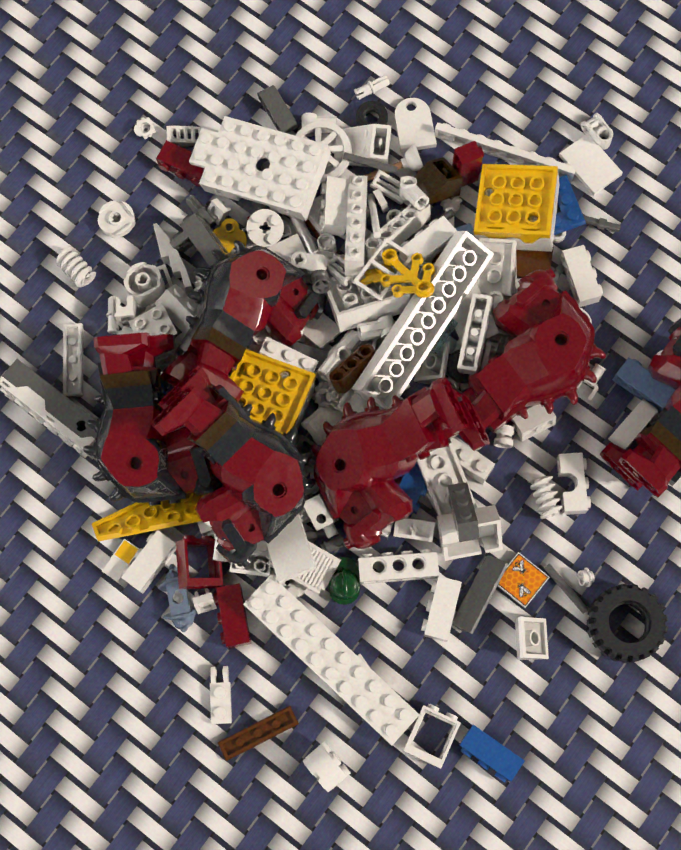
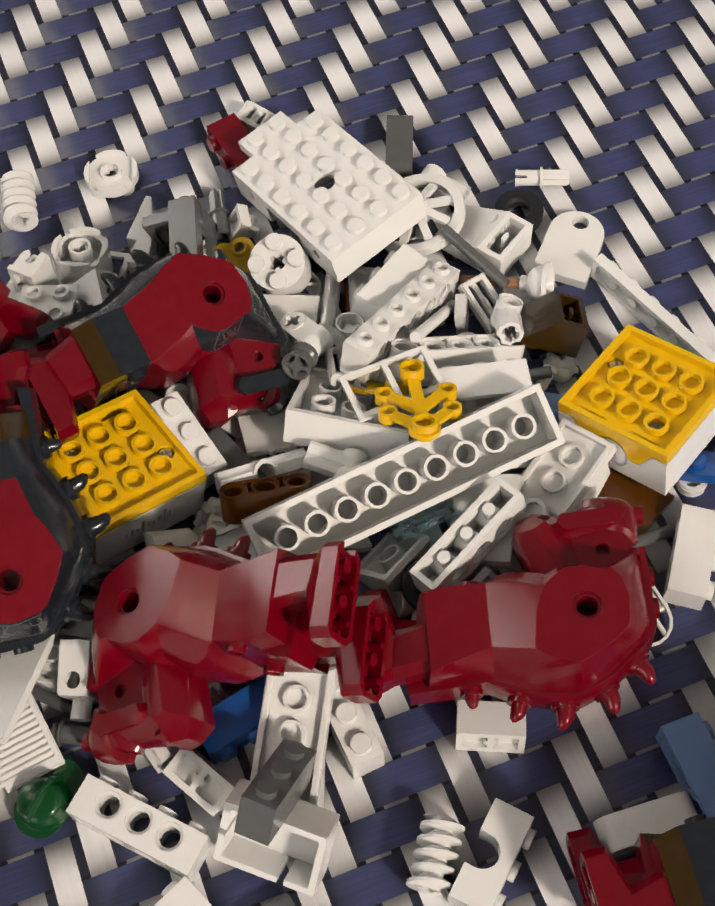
camera: 30 degrees right, 15 degrees down
white animal [134,117,156,139] -> none
dark red brick [452,141,484,187] -> none
white wheel [494,425,515,448] -> none
white piece [577,363,606,401] -> none

